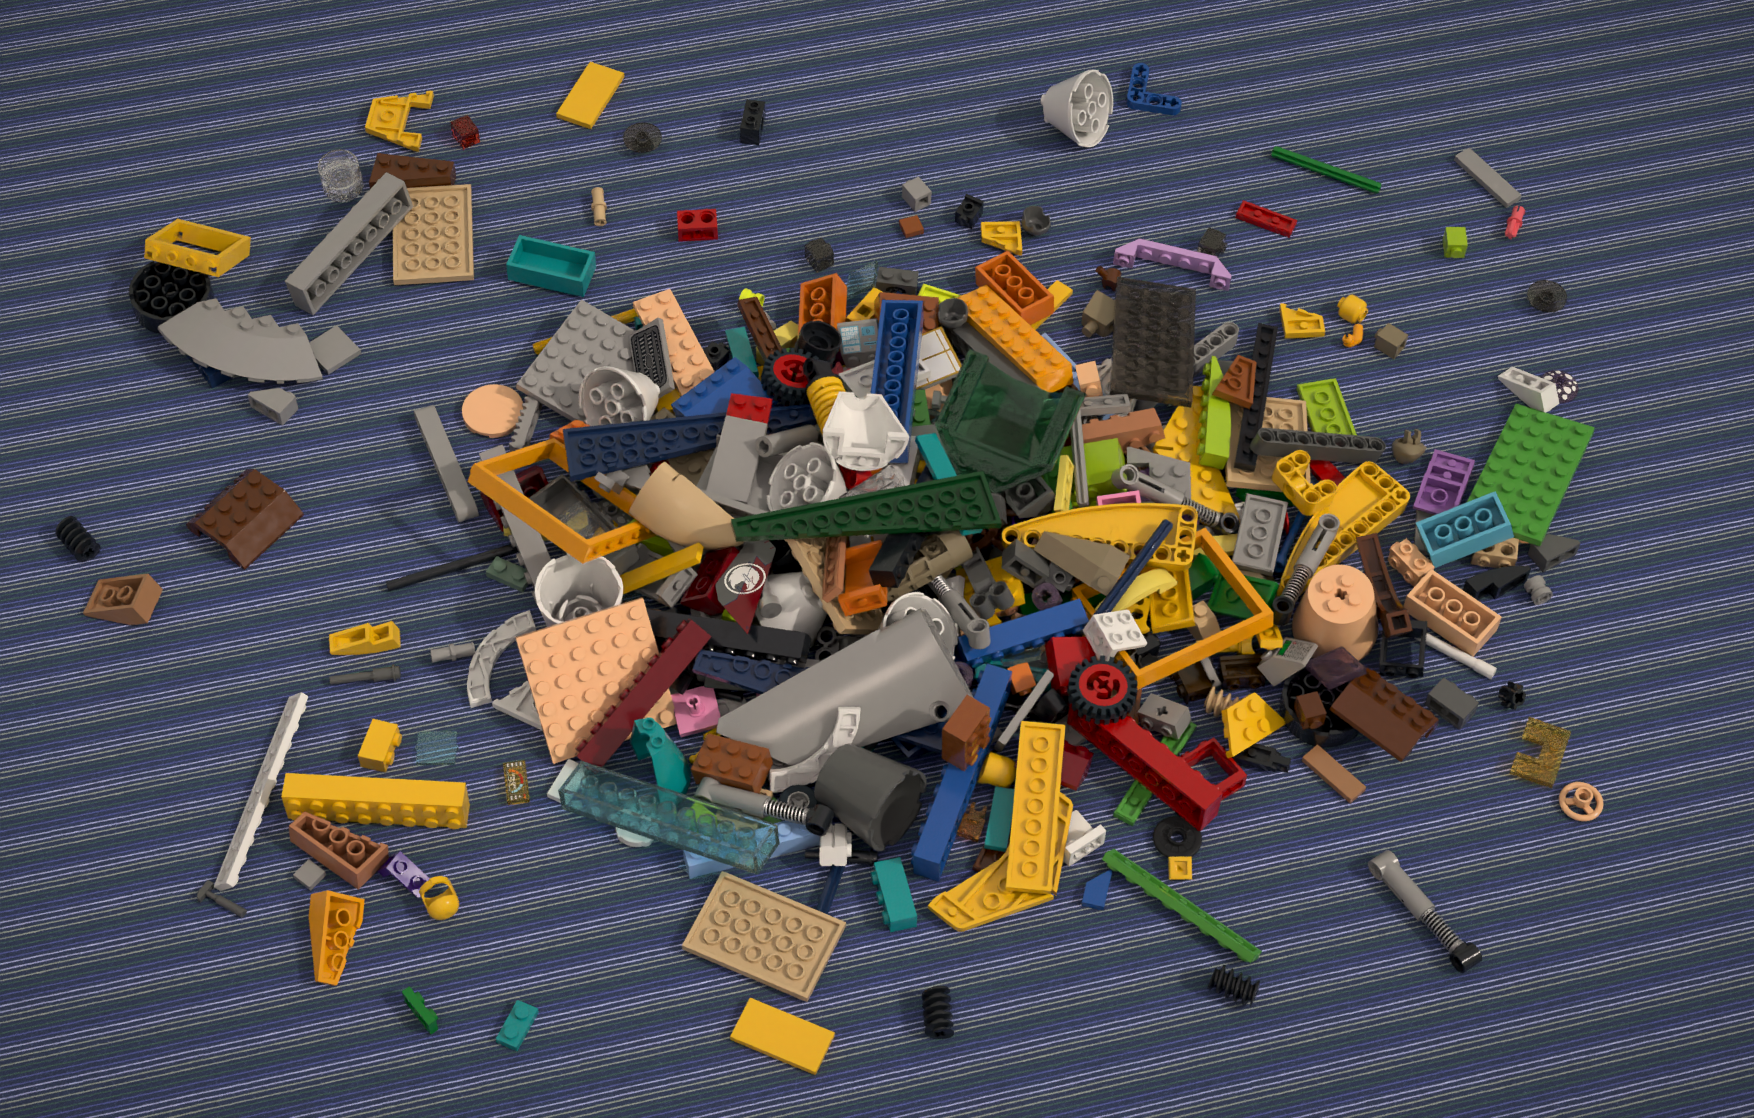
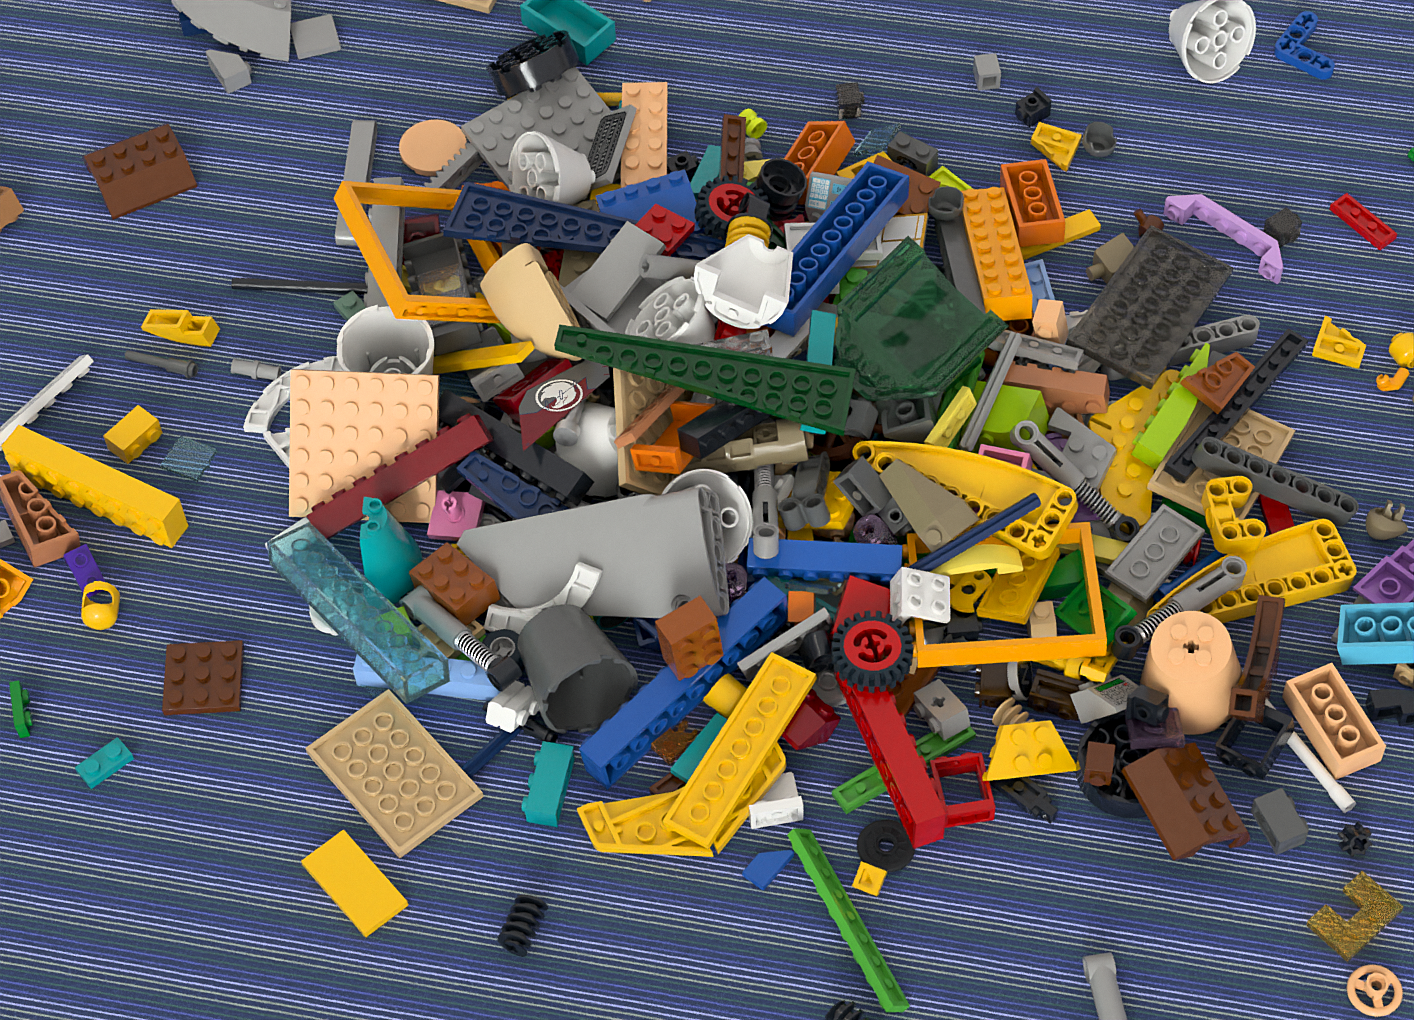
camera: 30 degrees right, 0 degrees up
clear yellow tile [503,760,530,805] -> none
light grey bracket [594,470,630,494] -> none
red brick [677,209,718,242] -> none
dark orange tile [899,215,924,238] -> none
lime tile [1296,378,1357,435] -> none
medium nougat tile [1302,744,1366,804] -> none
light nougat brick [1388,538,1435,587] -> none
none -> reddish brown plate [162,640,244,715]
none -> black brick [487,30,579,99]
none -> black brick [1126,684,1170,727]

